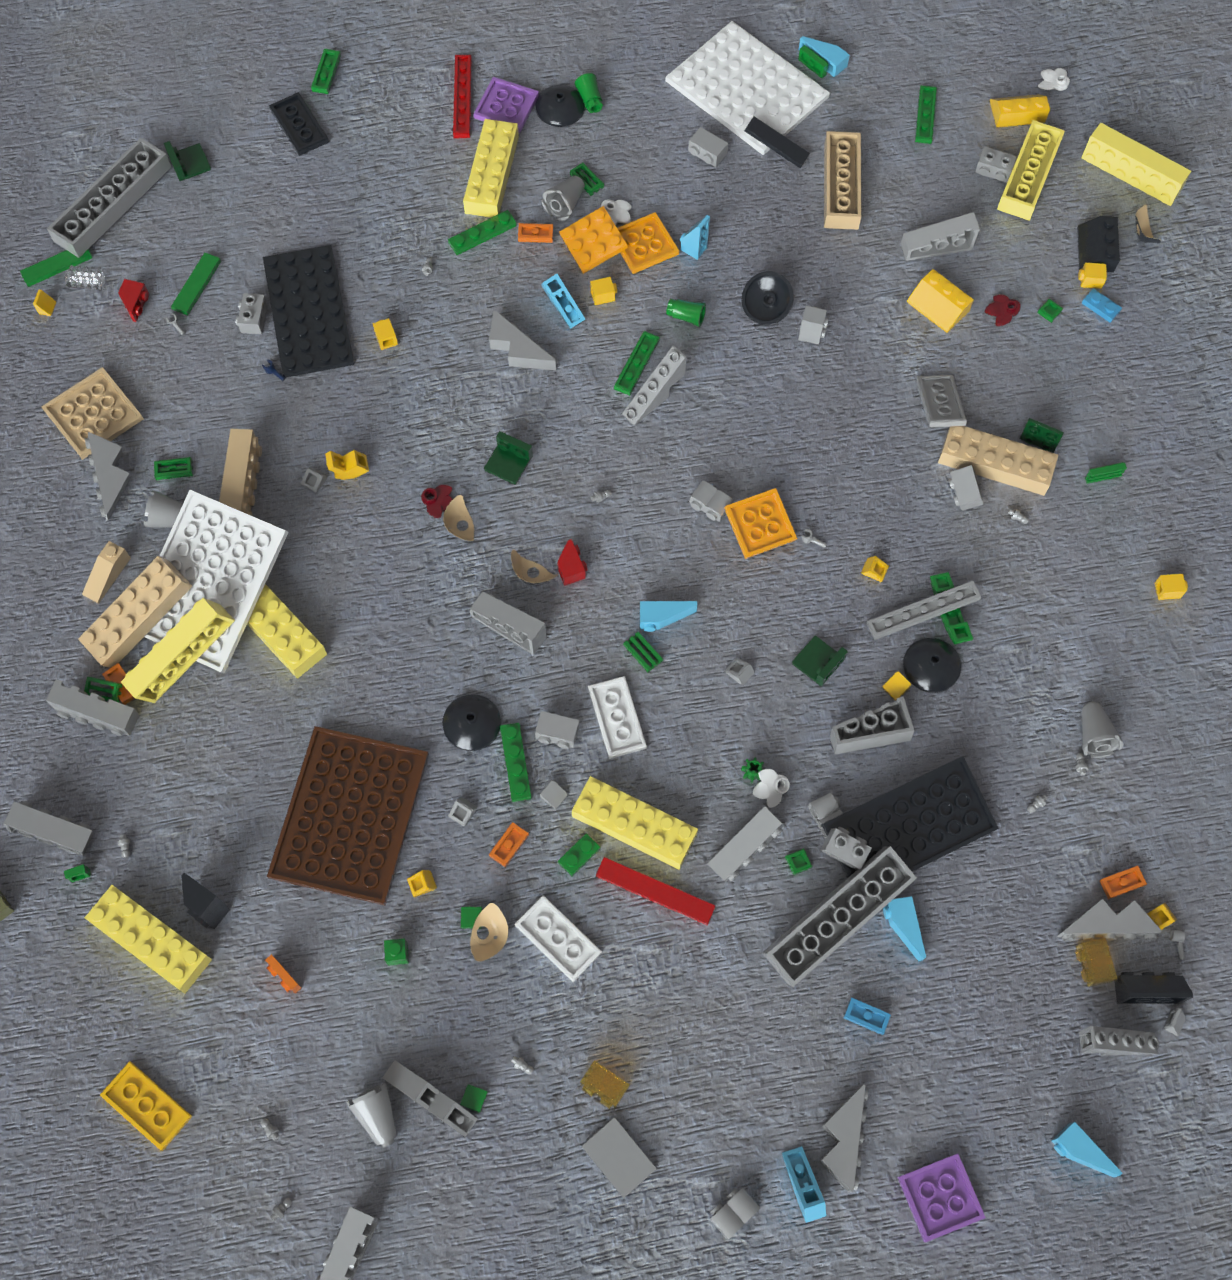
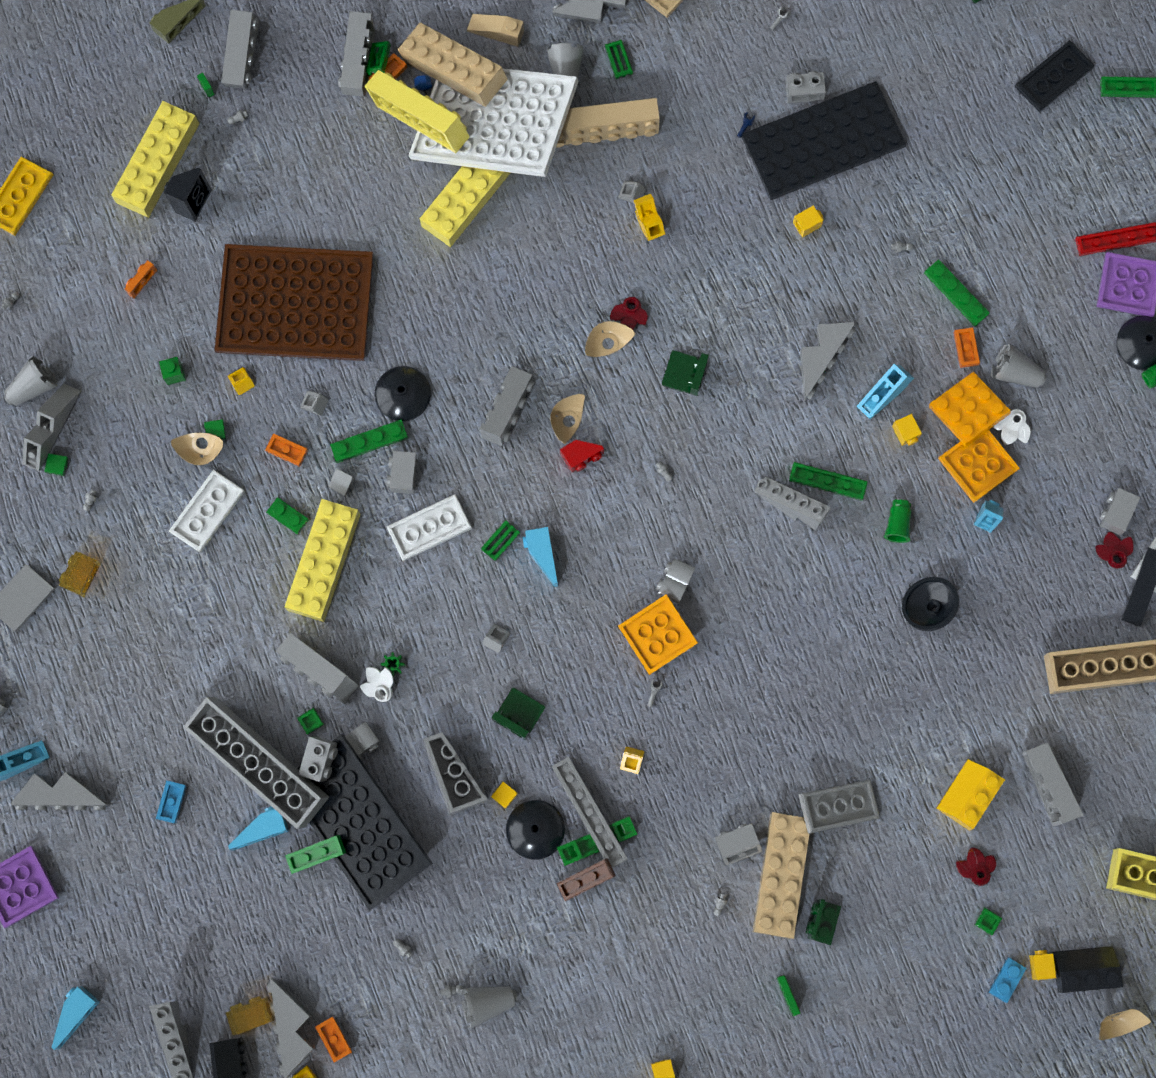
camera: 85 degrees right, 10 degrees up
green tile [171,252,221,316] -> none
light yellow brick [463,119,519,218] -> none
green tile [570,162,604,196] -> none
red tile [596,857,716,926] -> none
light grey brick [798,306,829,345] -> none
none -> plate [285,835,346,874]
none -> blue tile [414,75,432,91]
none -> tile [556,858,616,901]
none -> dark red plate [1095,531,1134,569]

